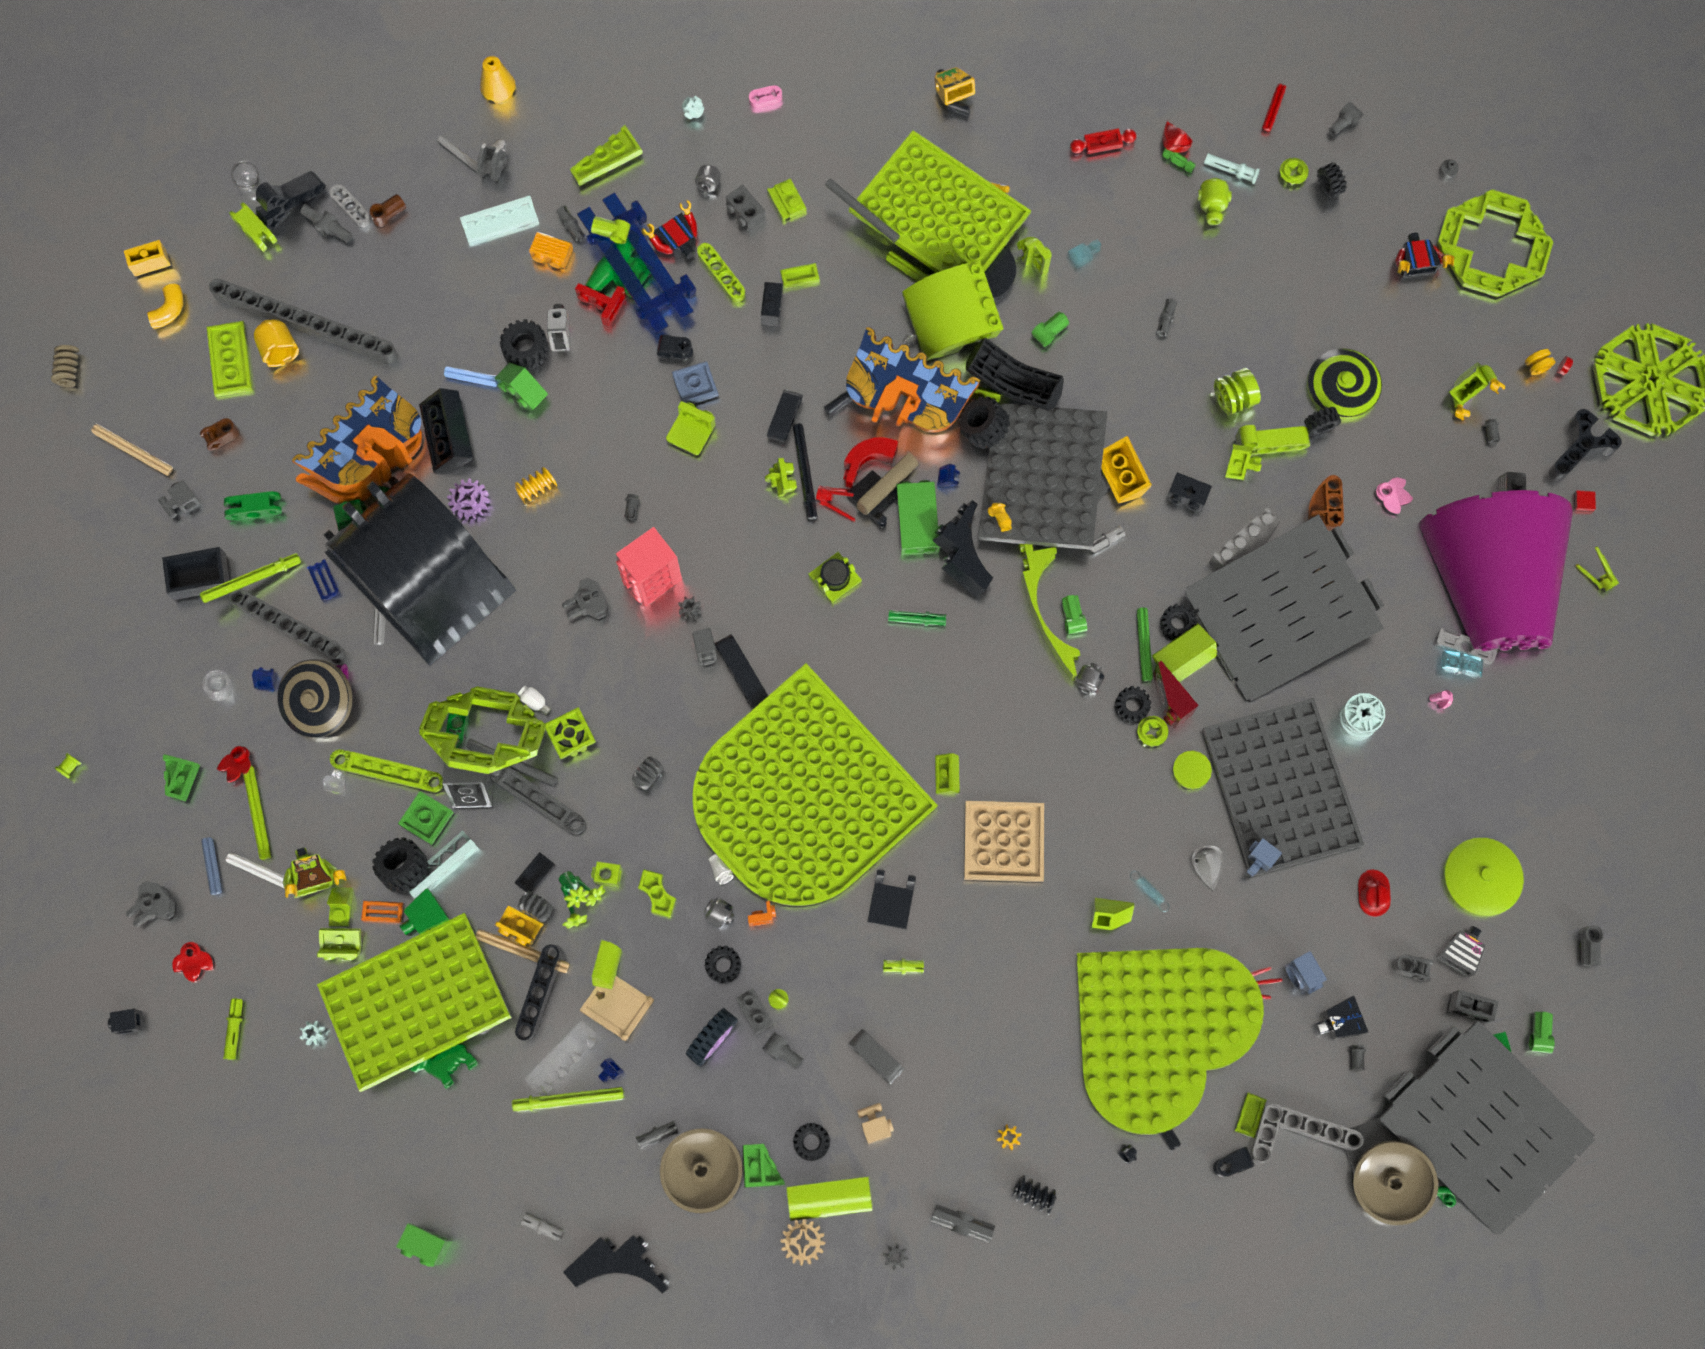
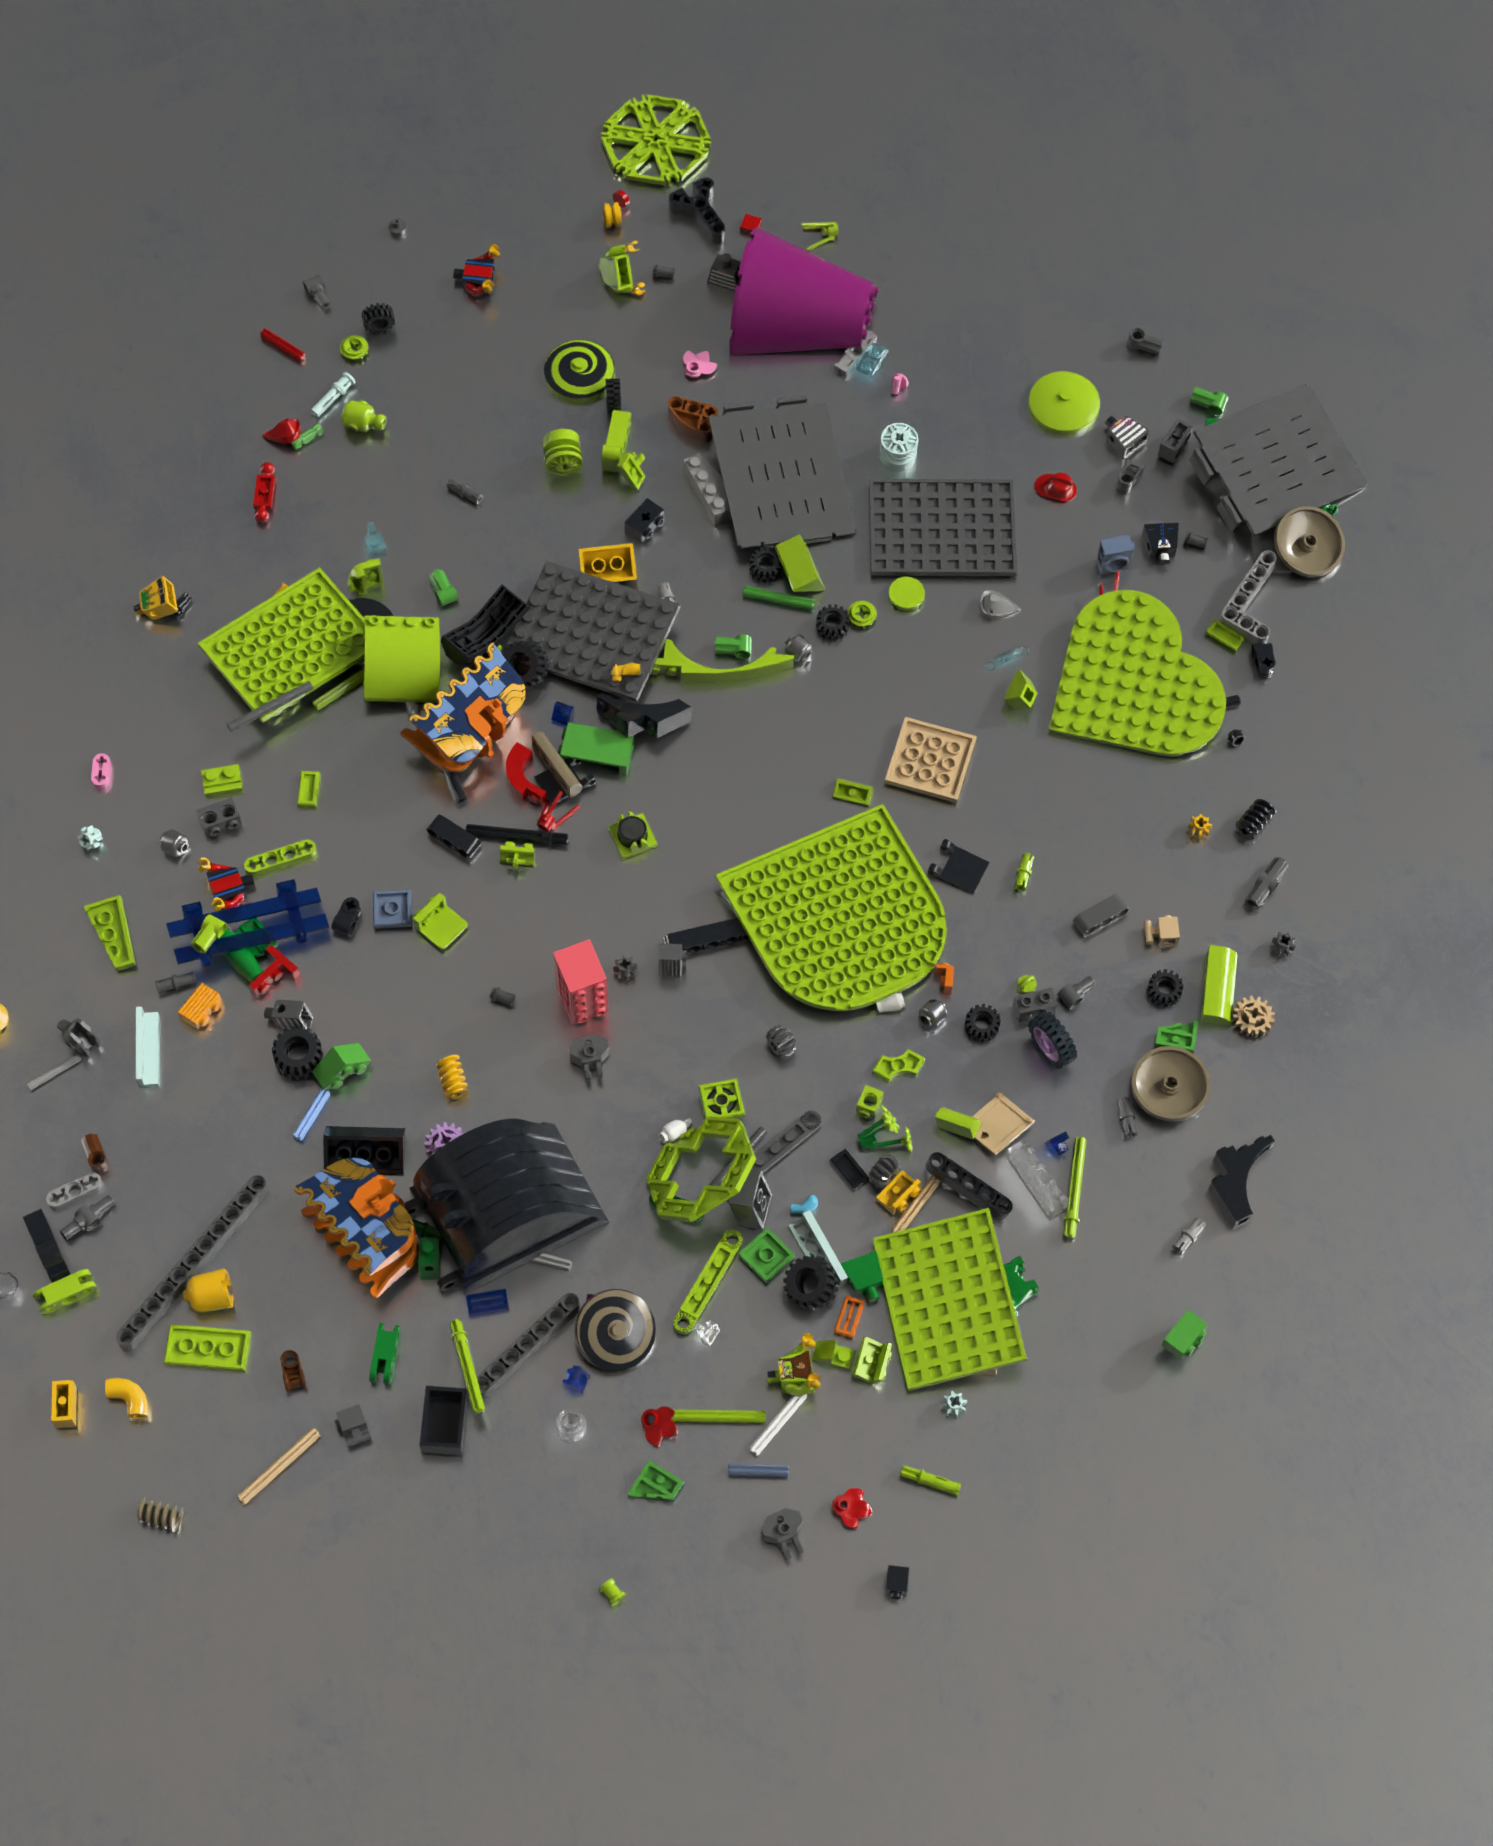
camera: 75 degrees left, 10 degrees down
black brick [761,282,783,326] -> none
green pin [888,610,947,627] -> none
dark red slope [1153,661,1199,728] -> none
sand blue brick [1247,839,1282,877] -> none
lime plate [1437,189,1553,297] -> none
none -> medium azure arm [790,1195,818,1215]

